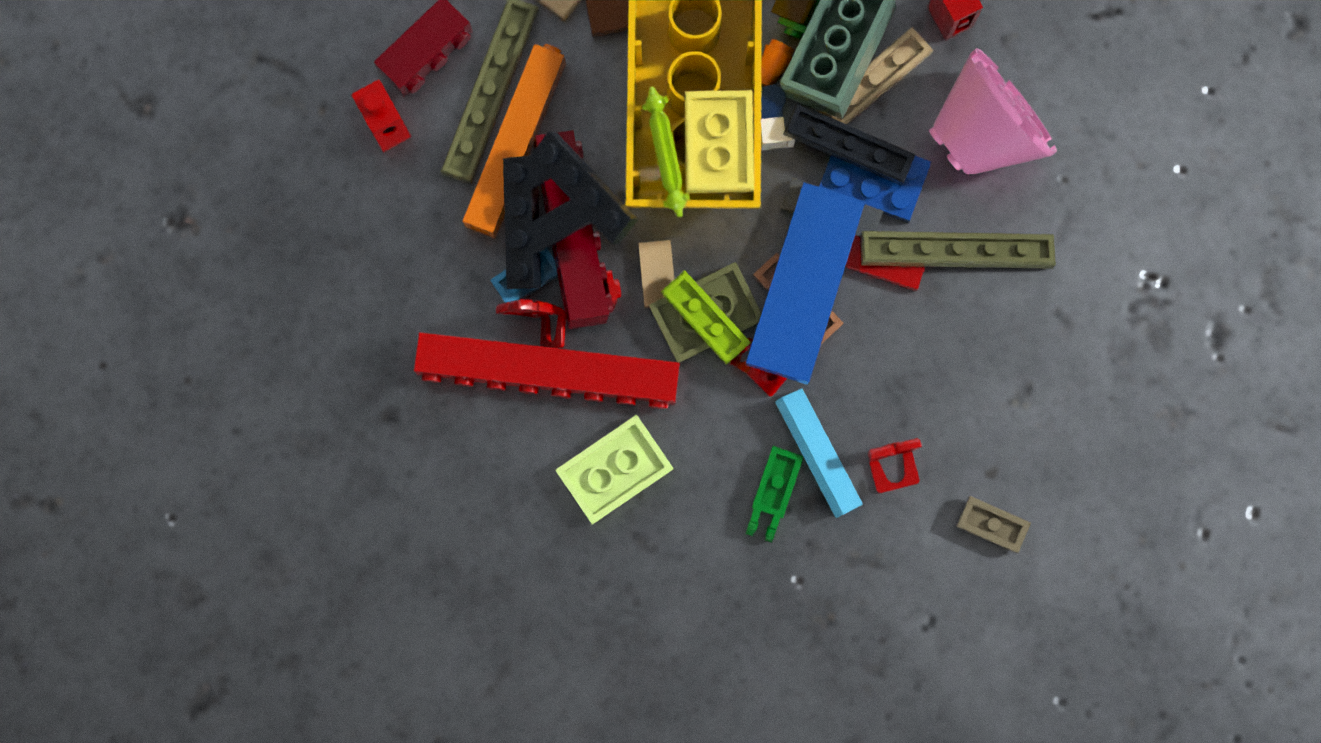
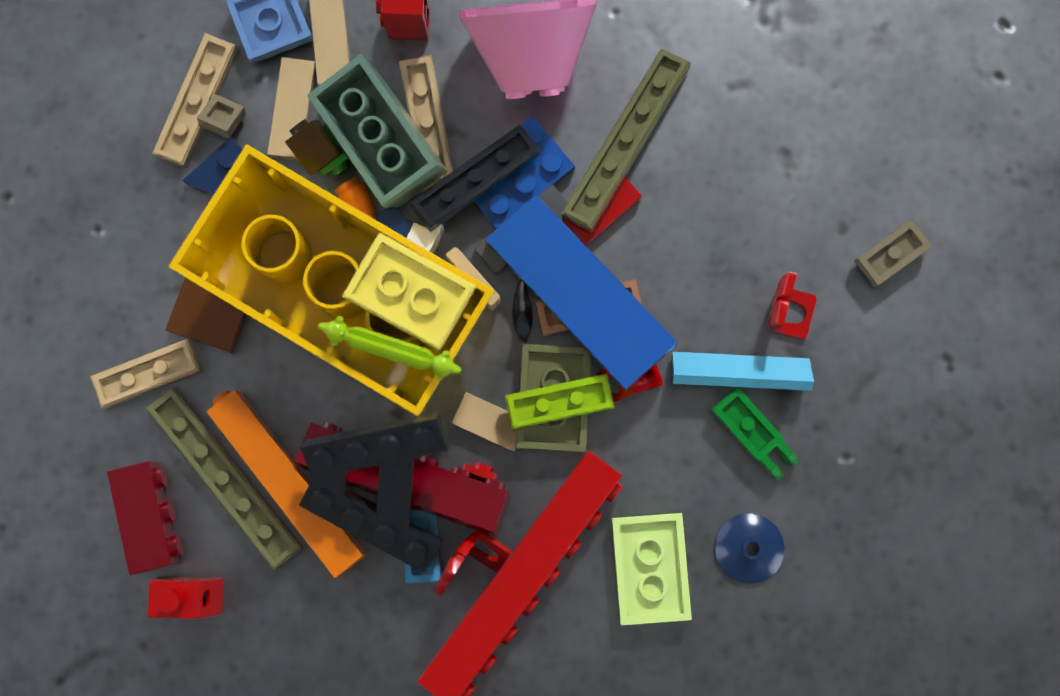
camera: 60 degrees left, 0 degrees up
none -> tan tile [446,247,501,311]
none -> black bar [512,279,533,342]
none -> dark blue dish [714,513,785,584]

